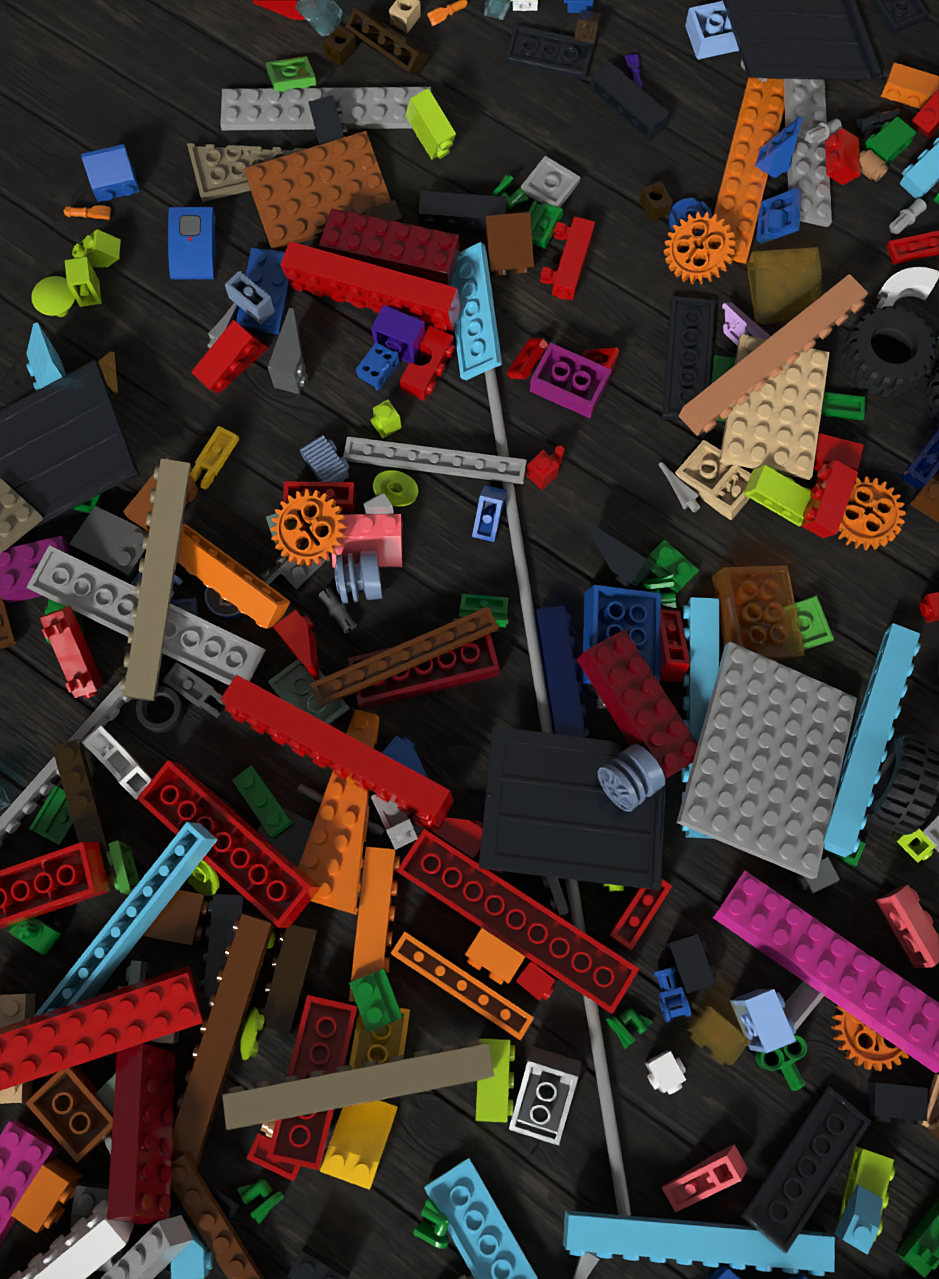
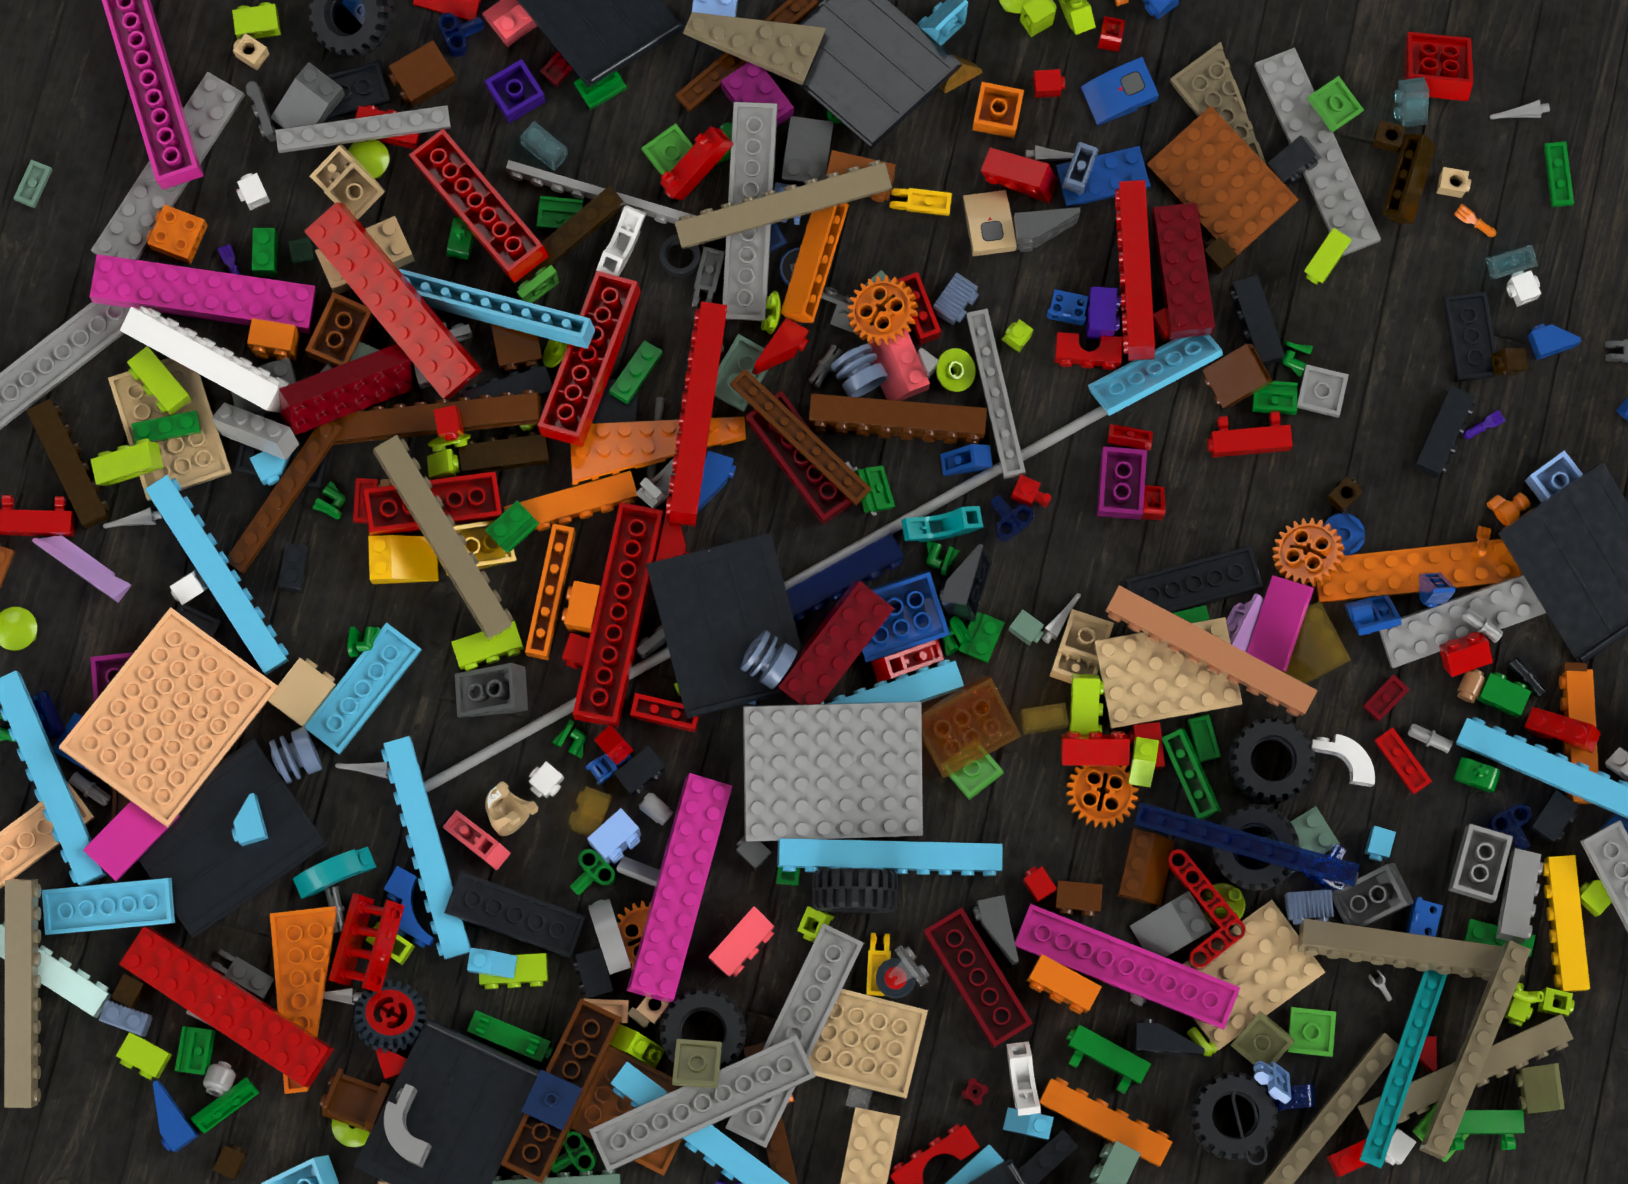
camera: 65 degrees right, 5 degrees up
none -> lime slope [427,449,460,480]
none -> red brick [434,405,465,441]
none -> tan piece [485,781,538,836]
none -> light grey arch [588,899,631,974]
none -> red brick [594,725,633,765]
none -> light grey piece [638,792,674,826]
none -> bright green plate [641,123,693,176]
none -> lime dish [761,291,781,334]
none -> reddish brown brick [809,394,987,445]
none -> teal arch [901,506,983,542]
none -> green piece [927,541,960,576]
none -> tan slope [963,190,1017,256]
none -> orange brick [972,82,1024,138]
none -> clear blue beam [991,495,1034,542]
none -> sand green brick [1008,609,1044,646]
none -> clear yellow brick [1020,703,1069,735]
none -> red brick [1033,69,1065,98]
none -> red slope [1098,16,1125,52]
none -> lime slope [1128,737,1159,788]
none -> green brick [1162,729,1221,820]
none -> dark pink tile [1246,575,1314,672]
none -> dark red plate [1363,674,1410,722]
none -> orange piece [1476,525,1491,557]
none -> orange piece [1487,492,1531,526]
none -> reddish brown tile [1561,662,1587,674]

